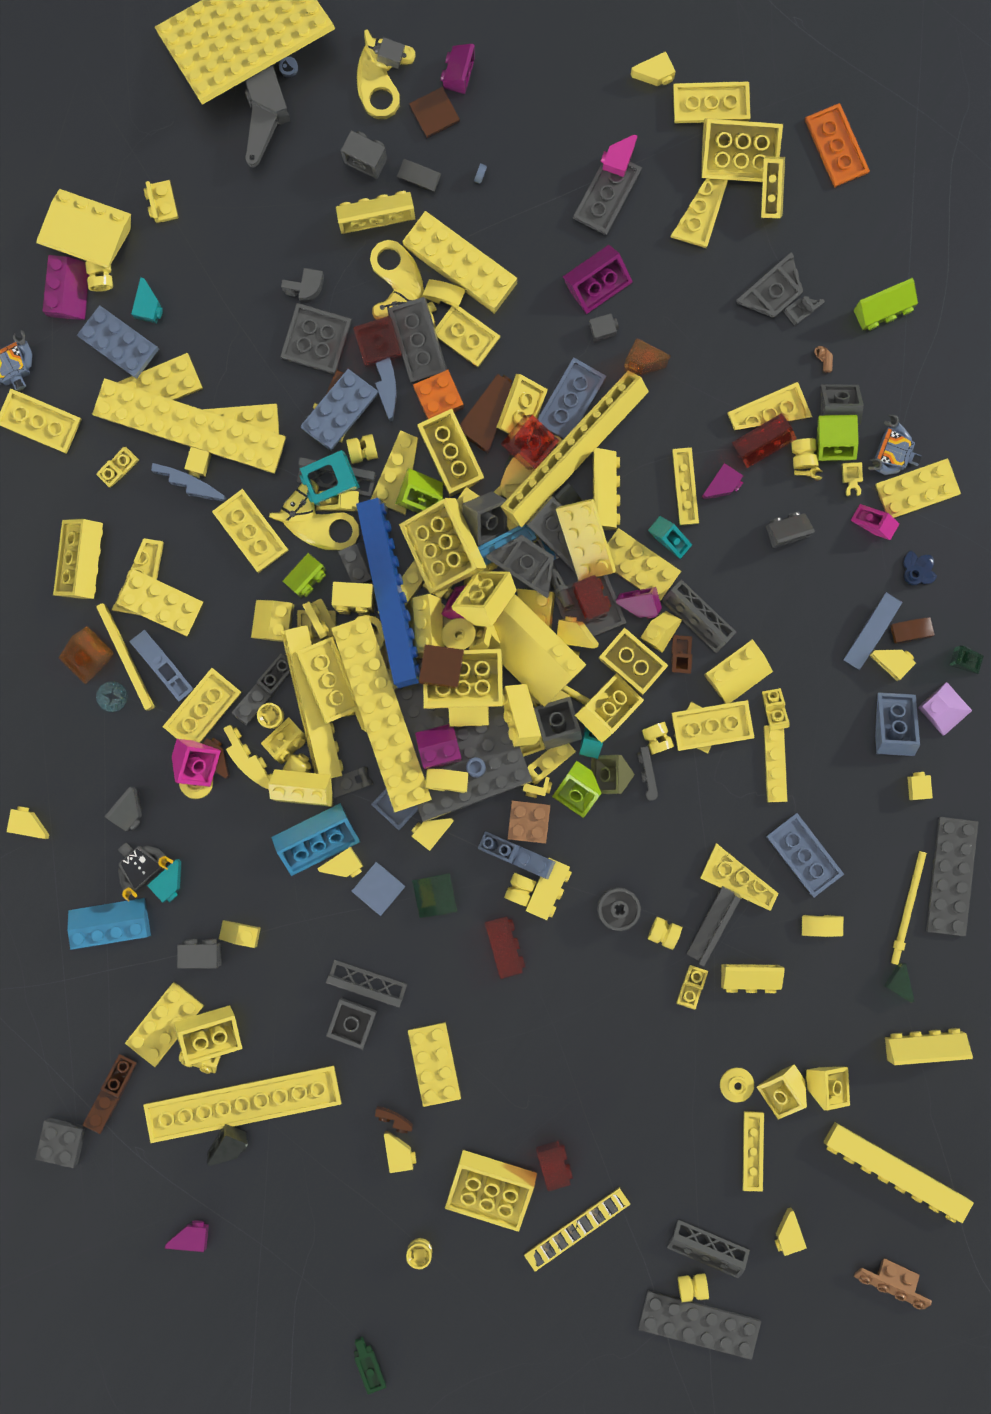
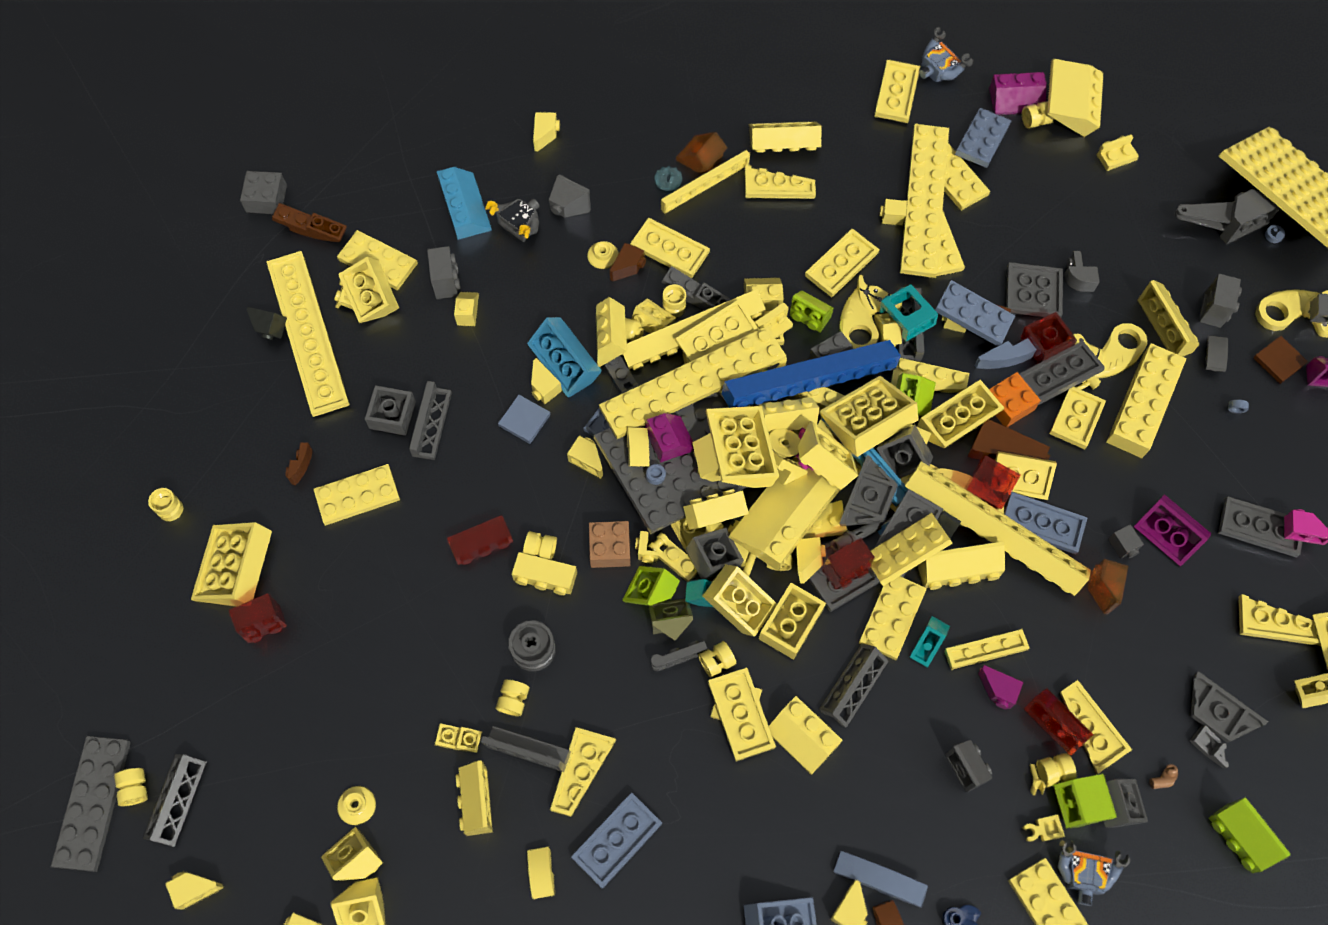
camera: 80 degrees right, 20 degrees down
light yellow slope [96,447,139,488] -> none
light yellow plate [116,569,203,637] -> none
sand blue slope [129,630,194,701] -> none
teal slope [131,278,163,324] -> none
teal slope [147,859,181,903] -> none
sand blue slope [151,463,227,502] -> none
magenta slope [165,1220,209,1252] -> none
dark pink slope [172,739,221,787] -> none
light yellow slope [223,725,272,790] -> none
light yellow brick [332,582,375,616] -> none
light yellow wheel [346,434,378,464] -> none
dark green hinge [354,1336,386,1395] -> none
light yellow slope [384,1131,417,1173] -> none
clear green slope [412,873,457,918] -> none
reddish brown tile [419,644,464,689] -> none
light yellow slope [422,279,466,308] -> none
sand blue slope [478,831,556,880] -> none
tile [524,1187,630,1271] -> none
magenta slope [616,587,662,619] -> none
light yellow slope [641,611,682,652] -> none
reddish brown slope [671,635,692,674] -> none
light yellow plate [742,1111,764,1191] -> none
light yellow slope [762,688,790,731] -> none
light yellow plate [764,725,787,802] -> none
dark pink slope [851,504,899,540] -> none

